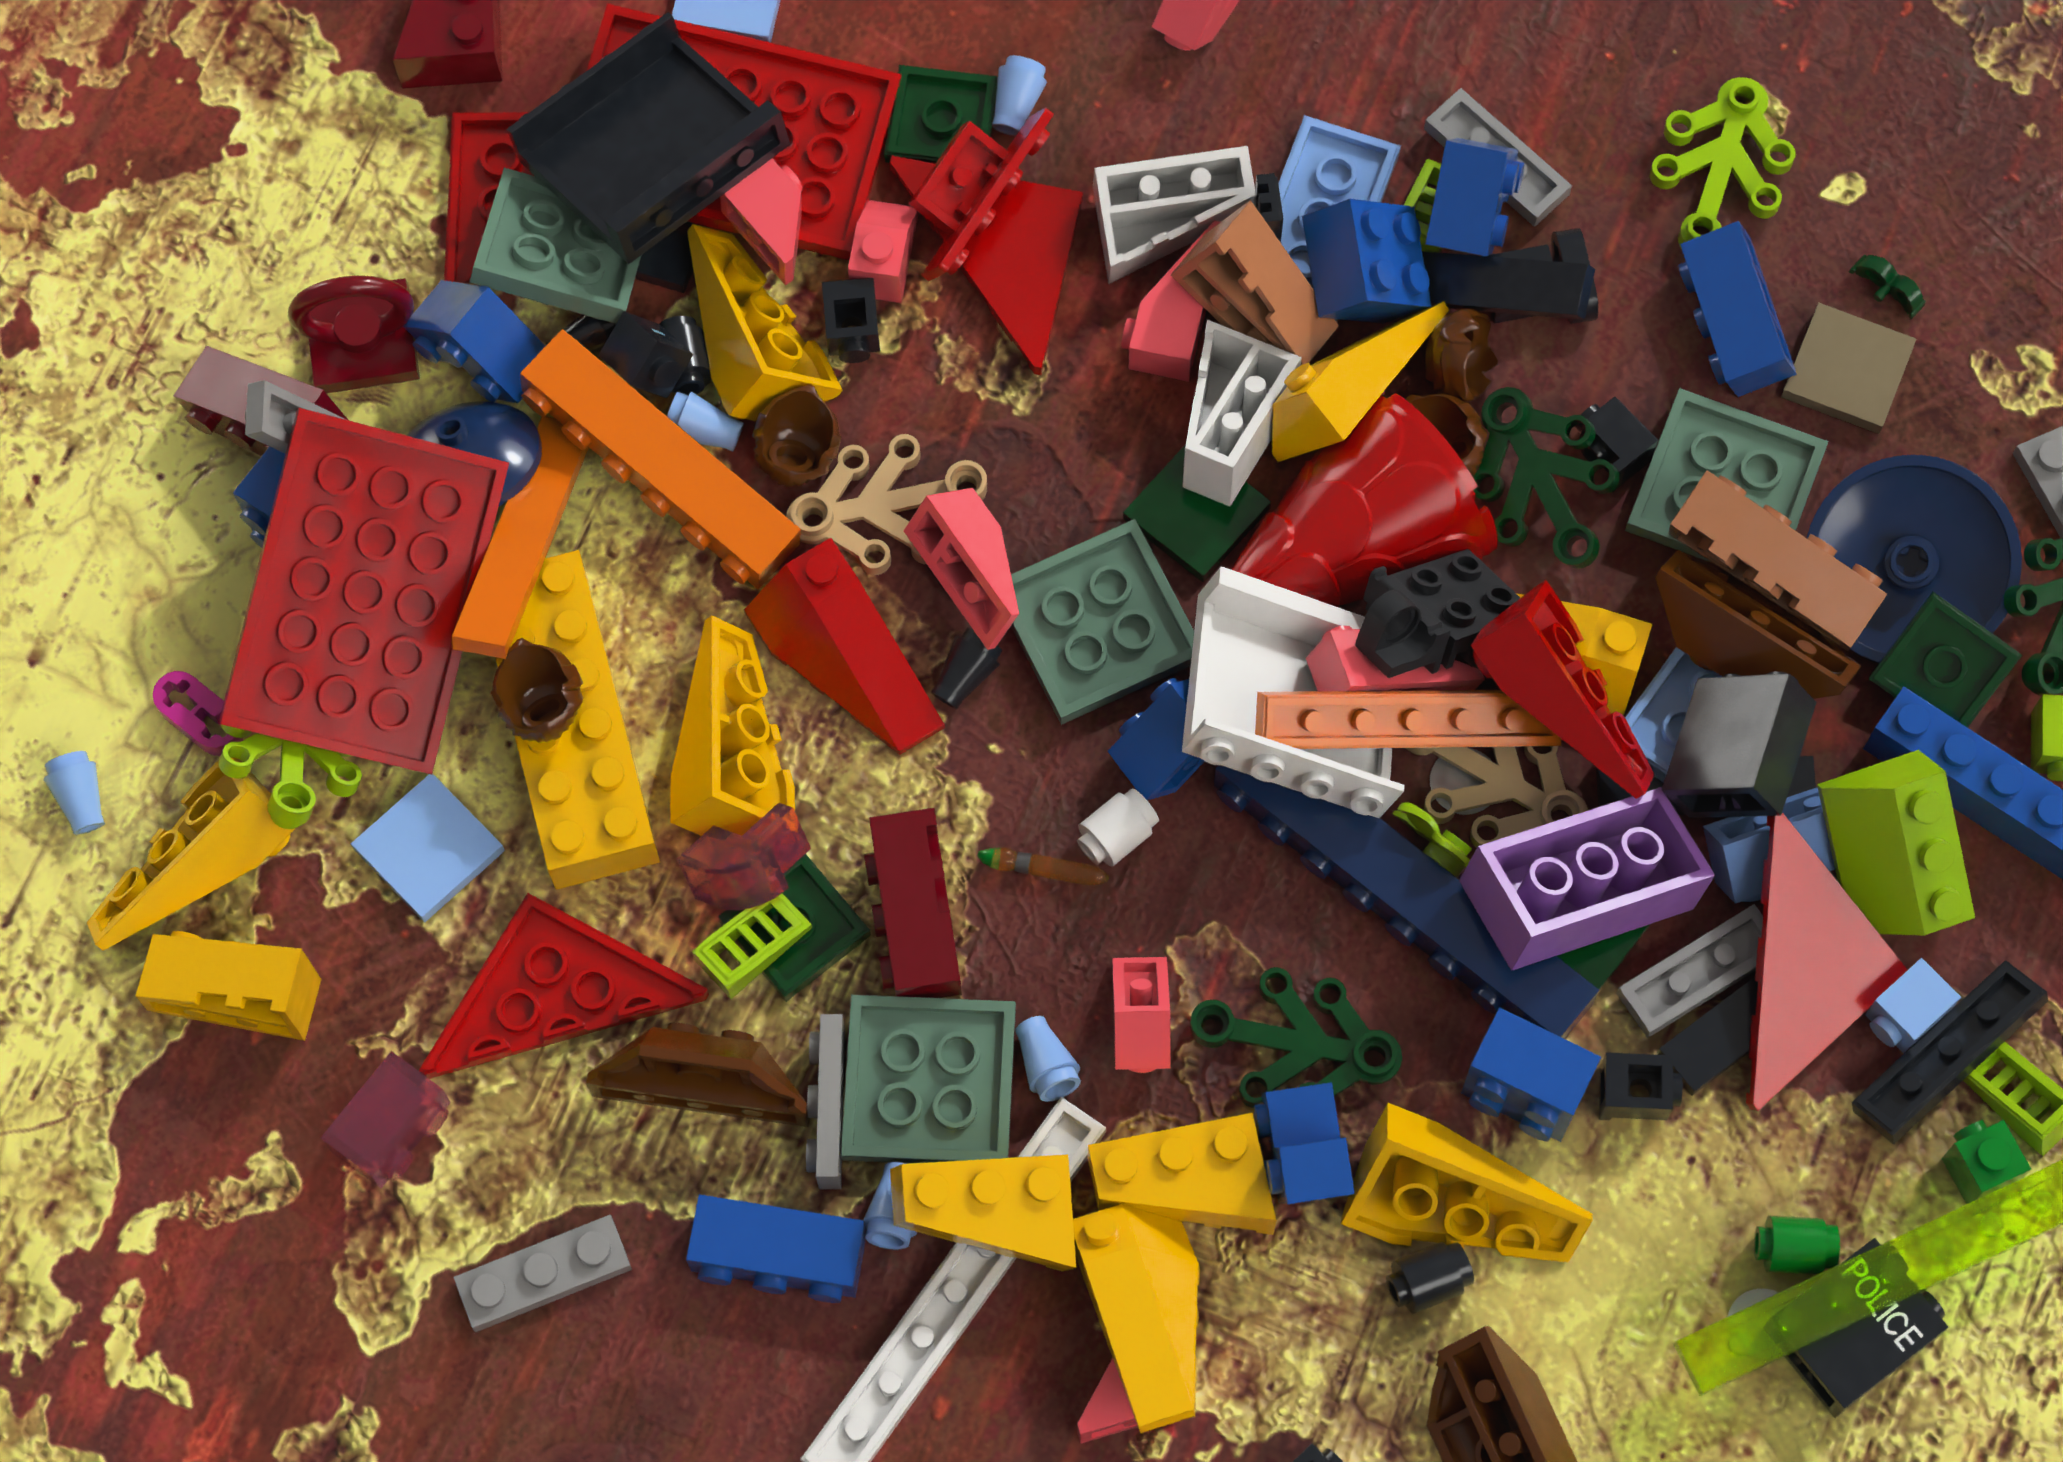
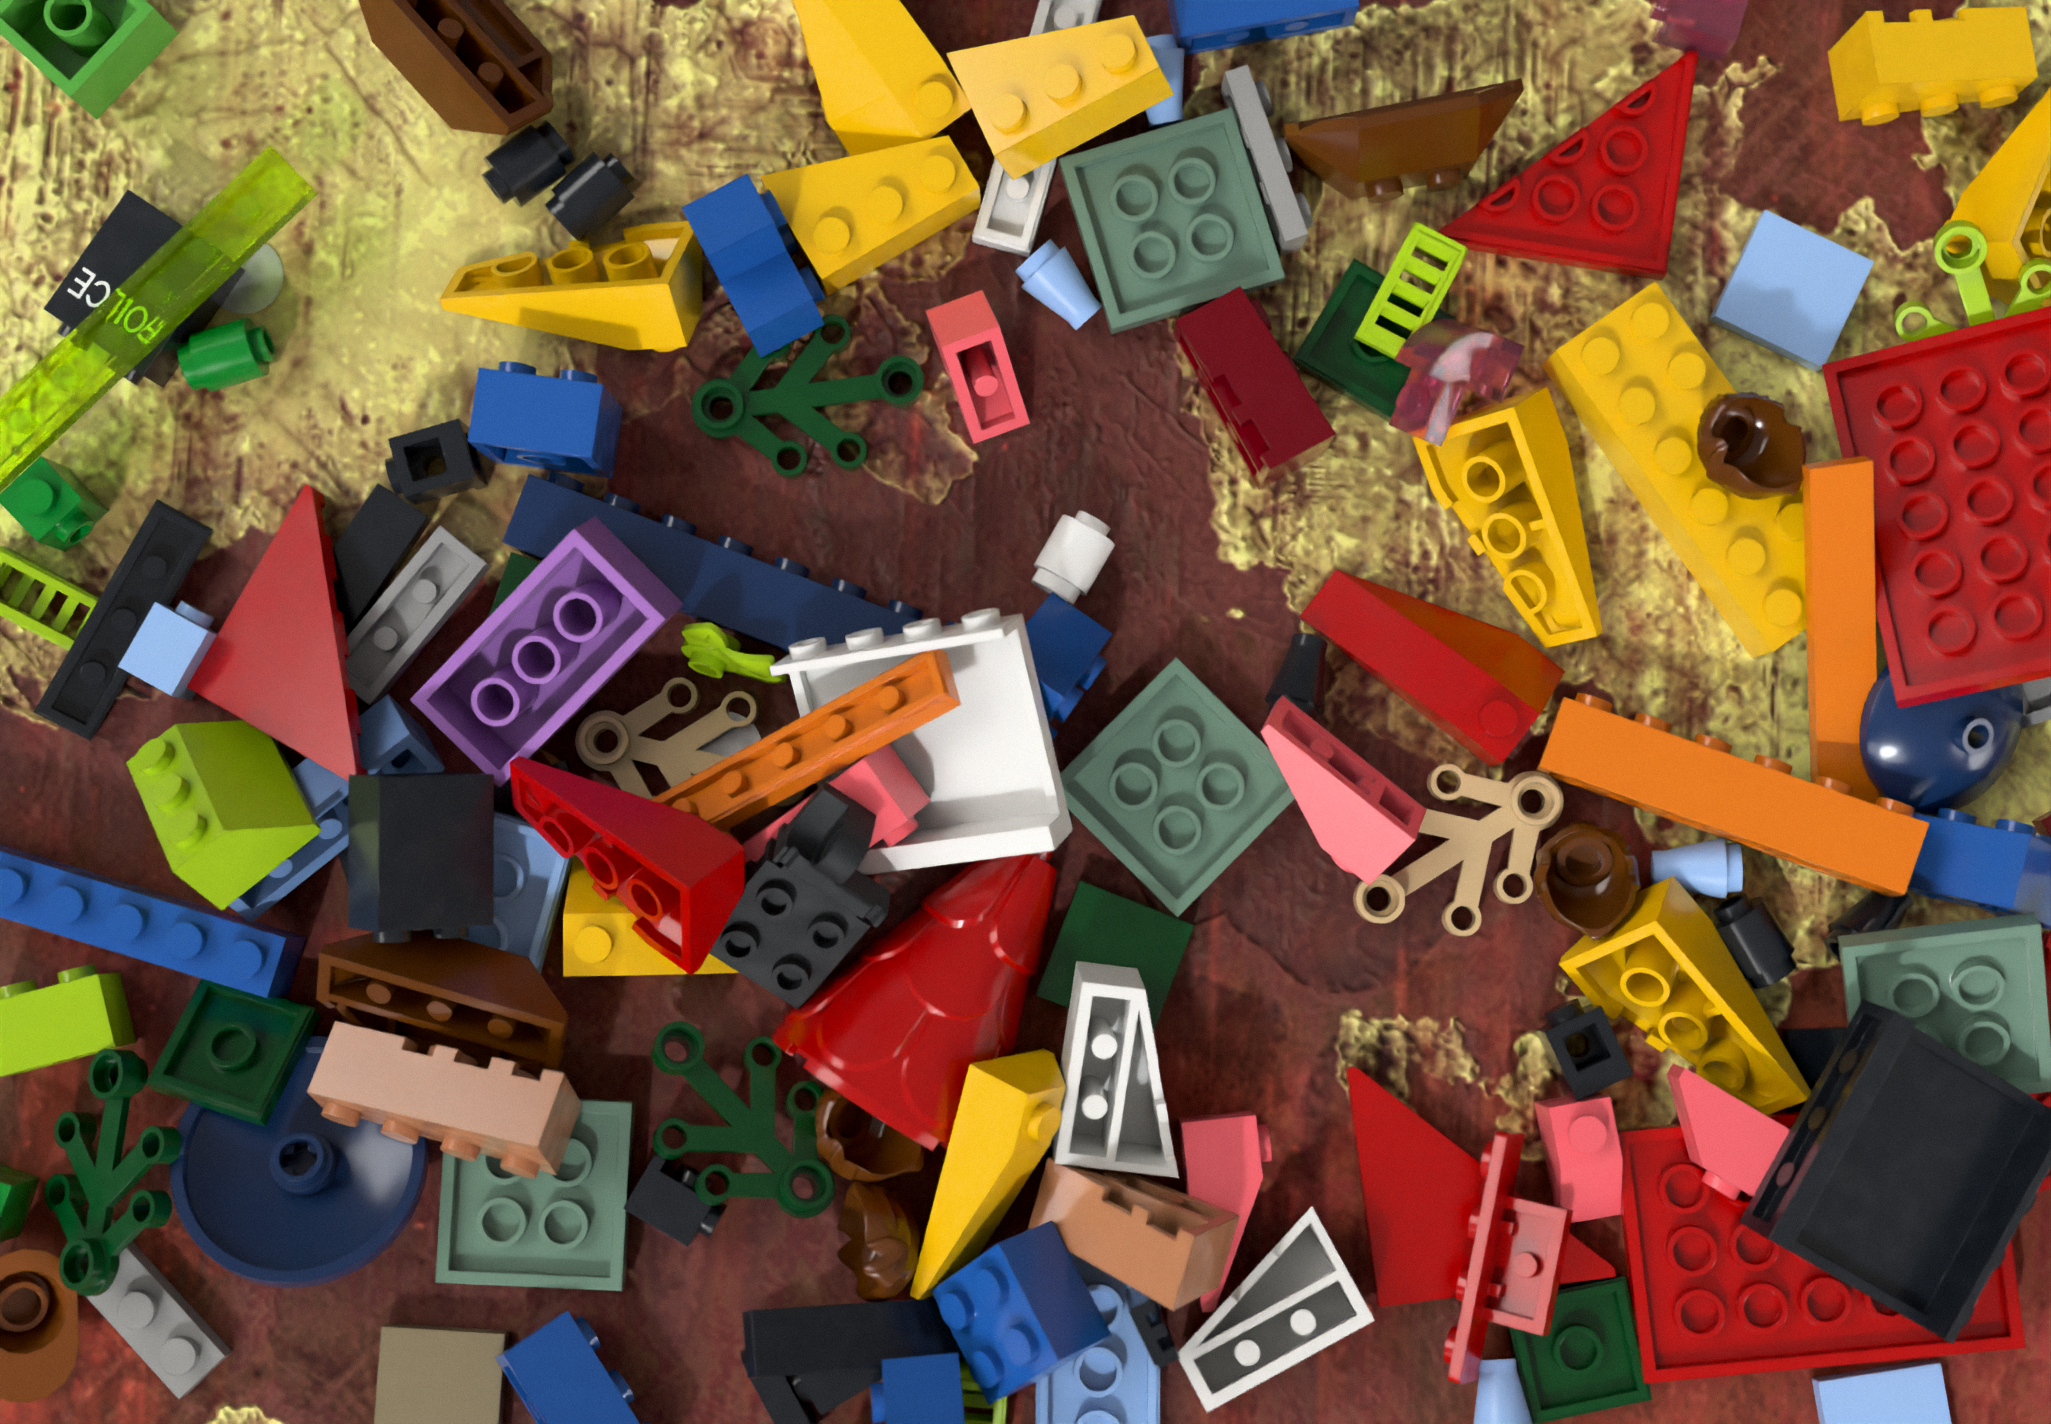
camera: 160 degrees right, 15 degrees up
black brick [598,311,694,398] -> none
clear orange piece [977,847,1109,886] -> none
none -> black brick [482,120,575,207]

